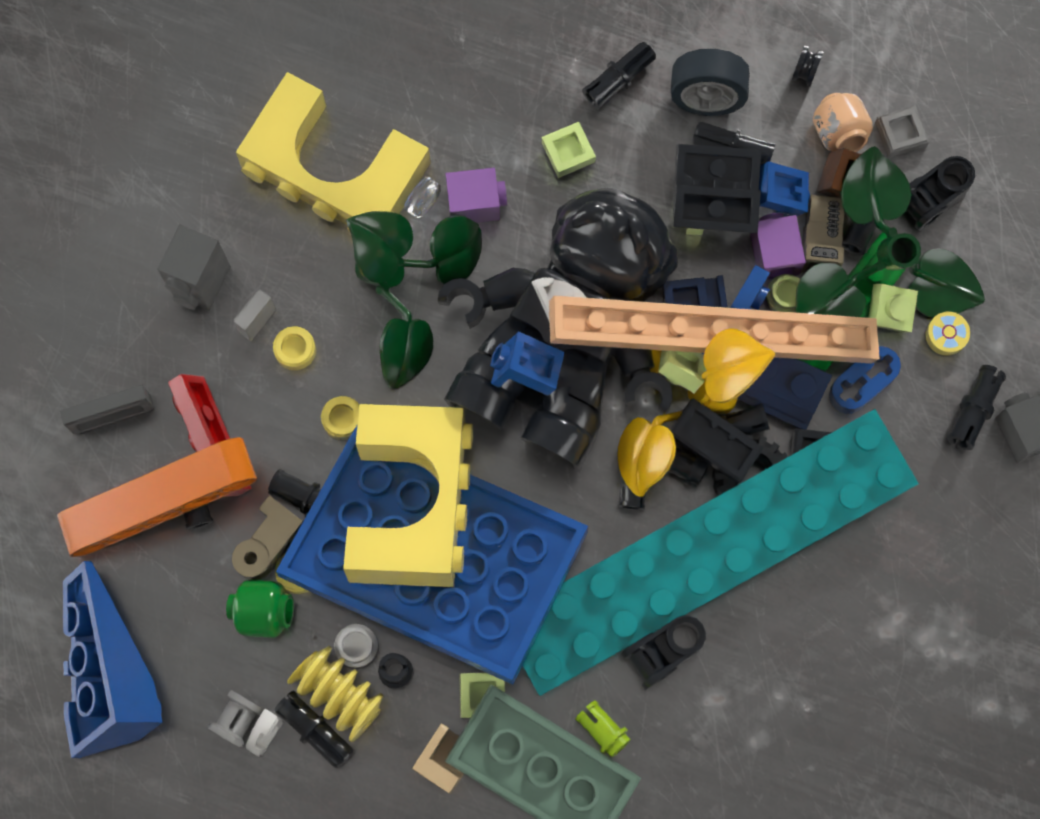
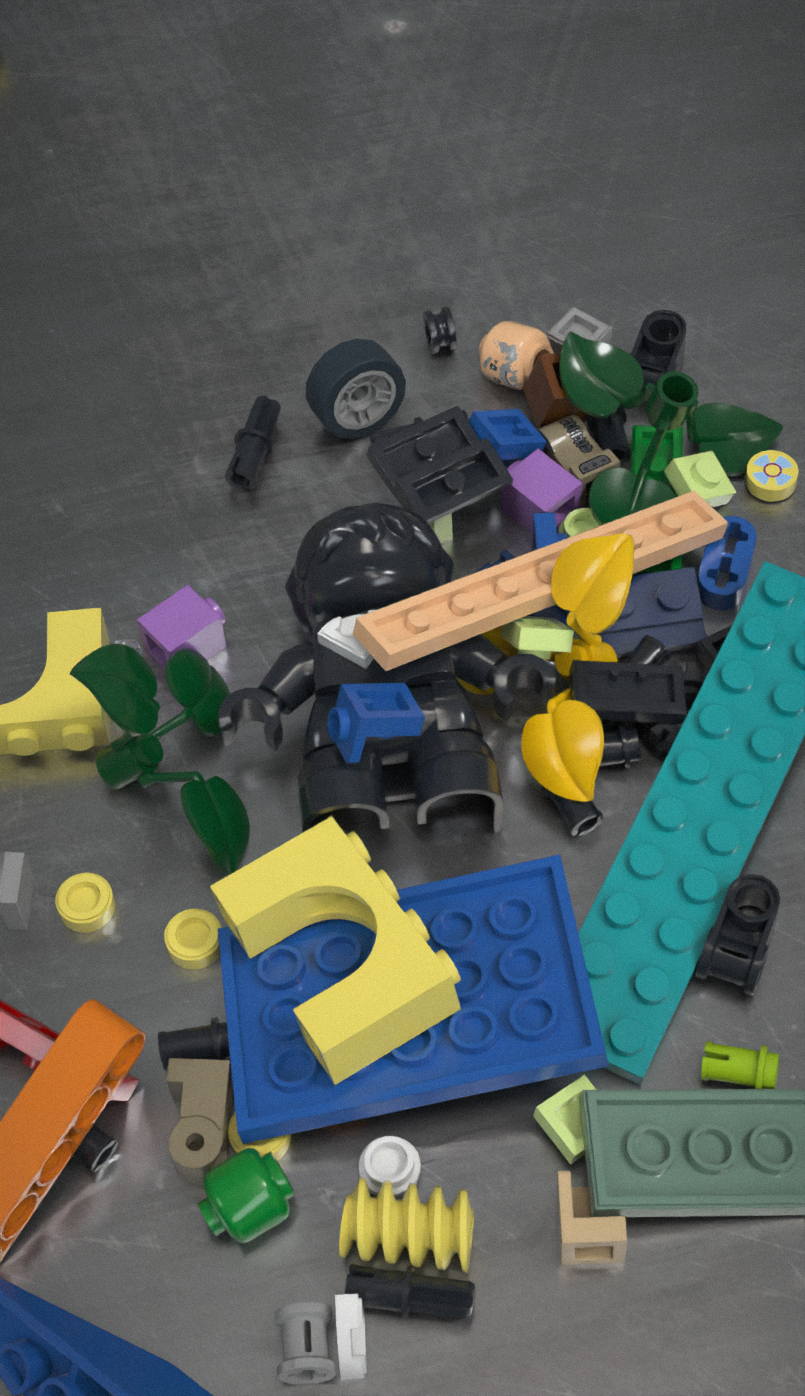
camera: 30 degrees left, 20 degrees down
black pin [378,653,413,689] -> none
yellowish green plate [542,122,596,178] -> none

